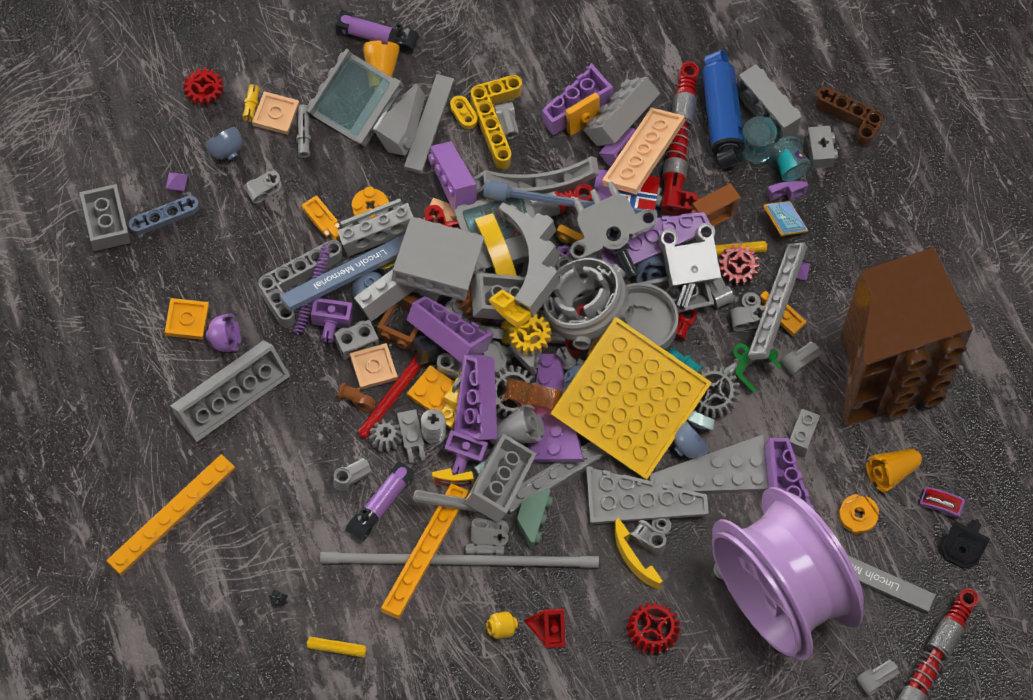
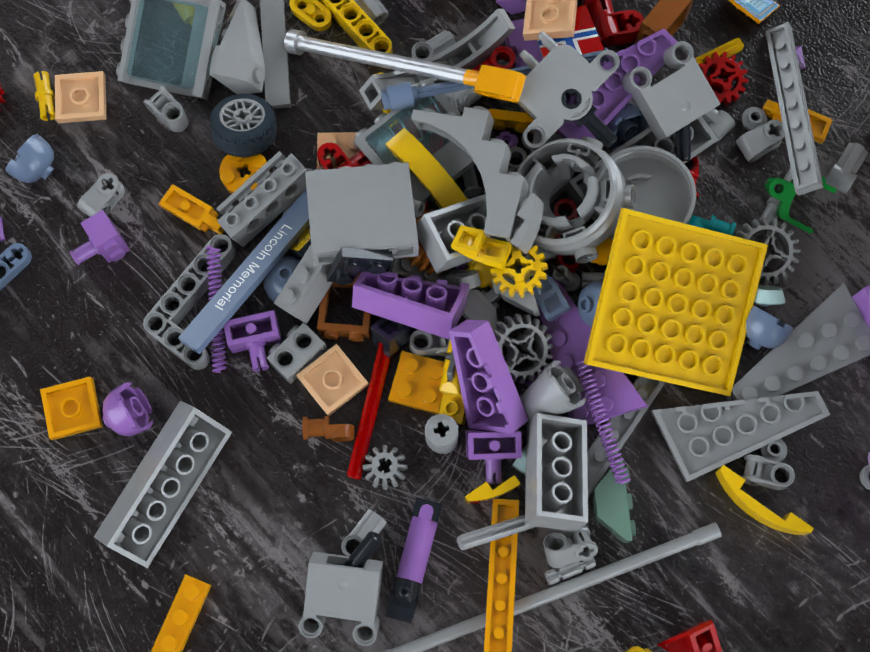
camera: 15 degrees left, 10 degrees up
light grey pin [296,104,311,158] -> none
light grey hinge [397,409,426,463] -> none
medium lavender wedge [428,141,477,213] -> none
clear orange beam [504,378,563,409] -> none
red gear [626,601,681,655] -> none
none -> medium lavender brick [69,210,130,266]
none -> light grey piece [143,86,189,132]
none -> black wheel [210,94,277,158]
none -> flat silver piece [284,29,526,103]
none -> light grey piece [298,531,383,646]
none -> black plate [326,247,393,285]
none -> light grey piece [411,30,456,60]
none -> light grey slope [510,192,543,255]
none -> sand blue plate [532,275,571,322]
none -> medium lavender piece [575,360,631,485]

